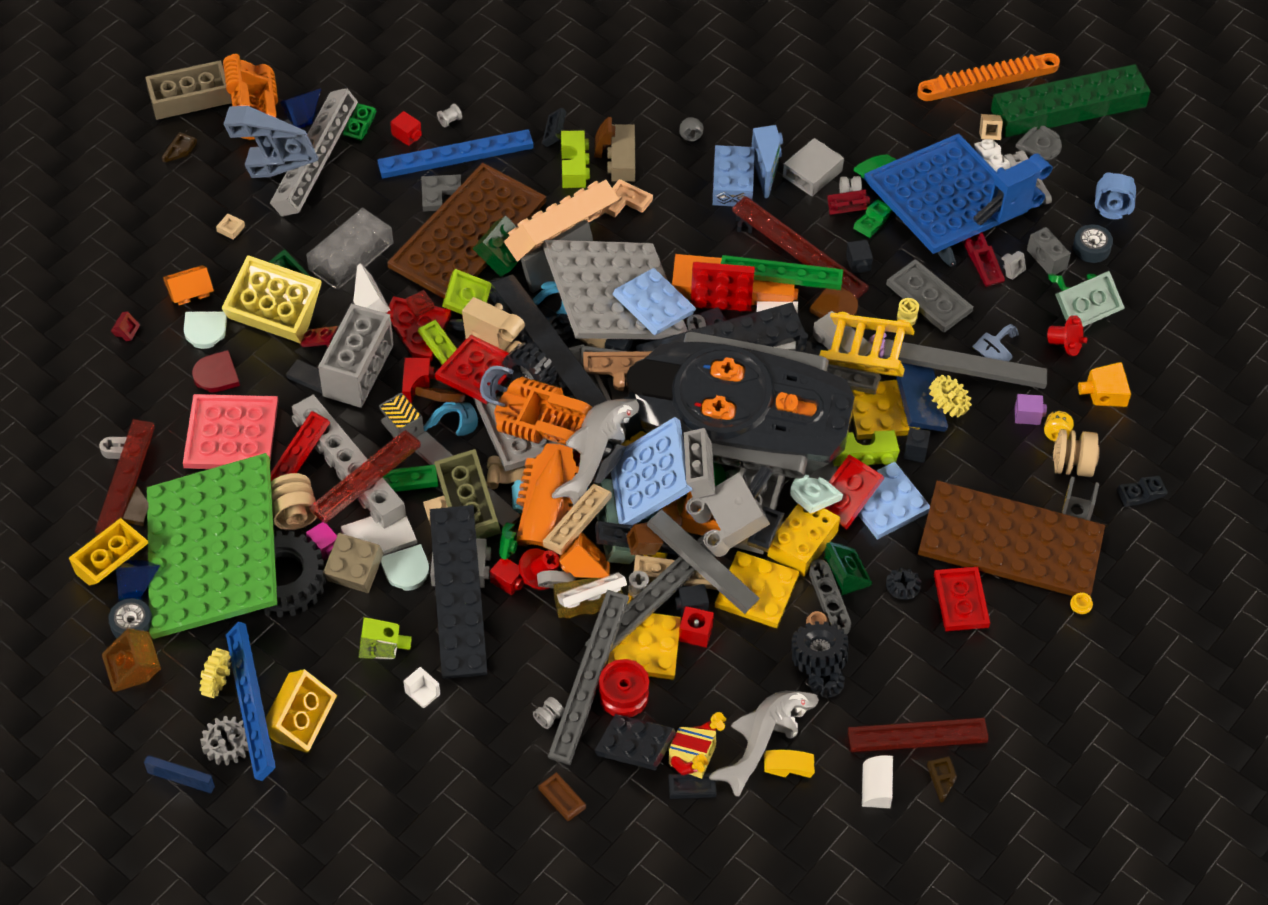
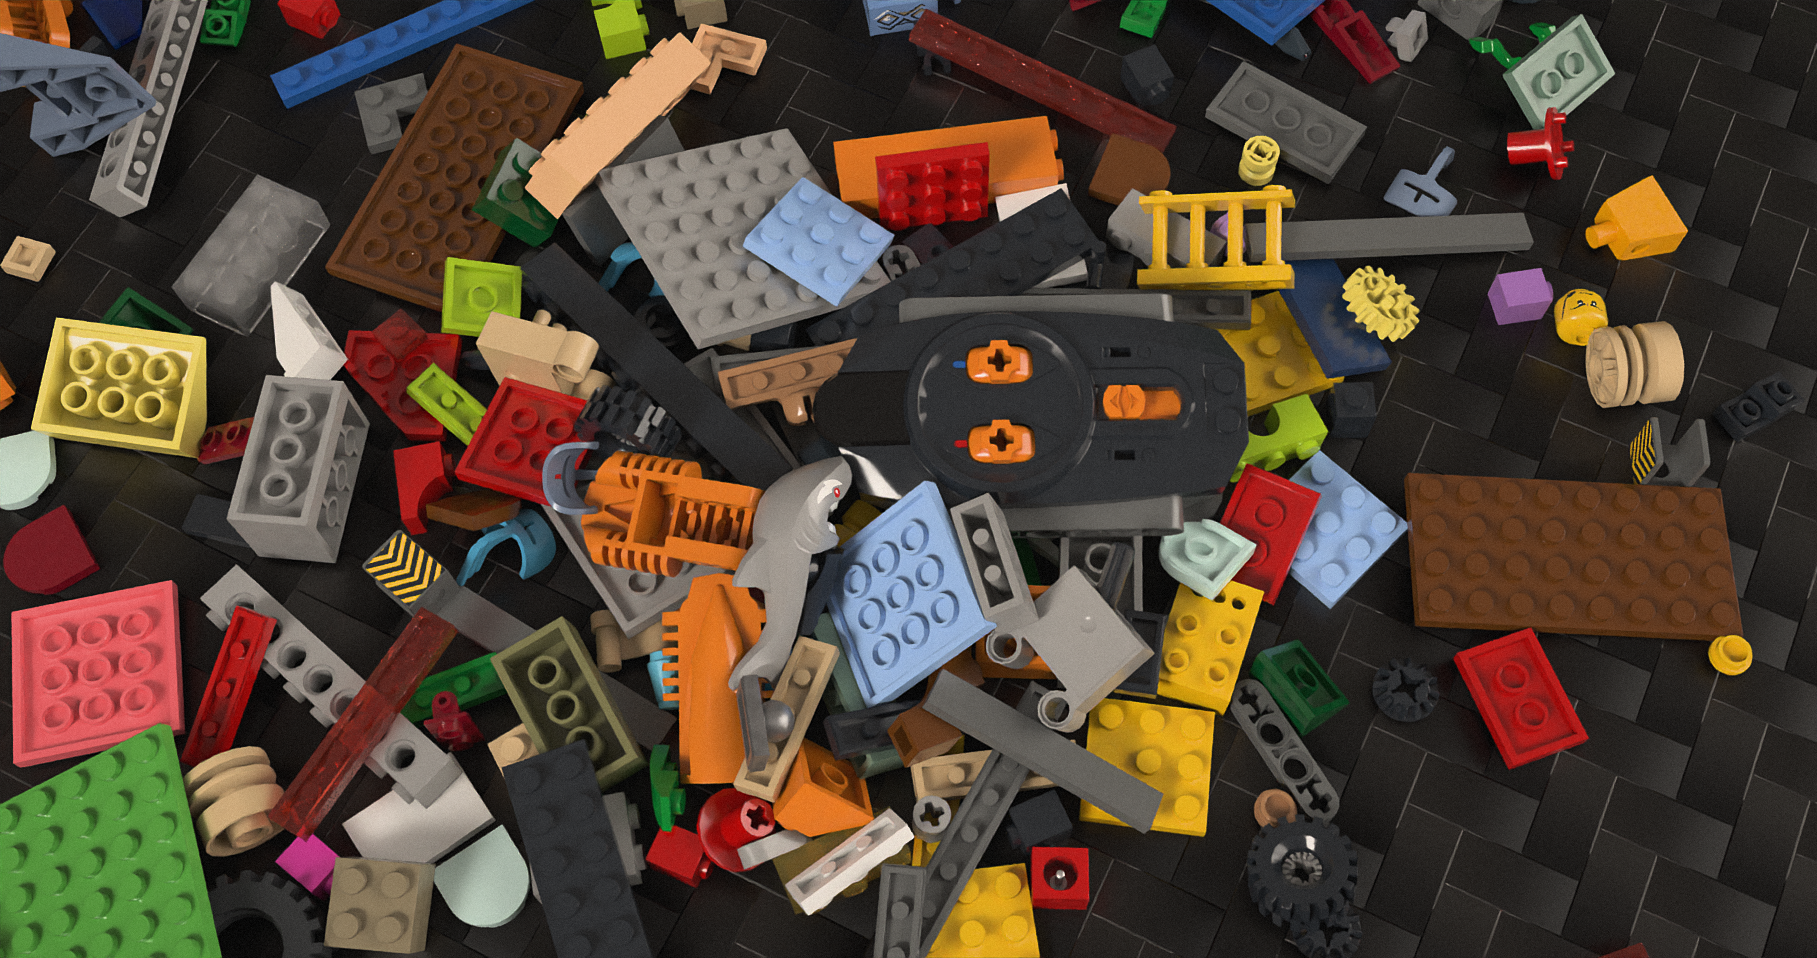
camera: 10 degrees left, 10 degrees up
green plate [721,255,843,290] -> none
none -> dark red hinge [423,691,485,751]
none -> flat silver tile [736,674,795,772]

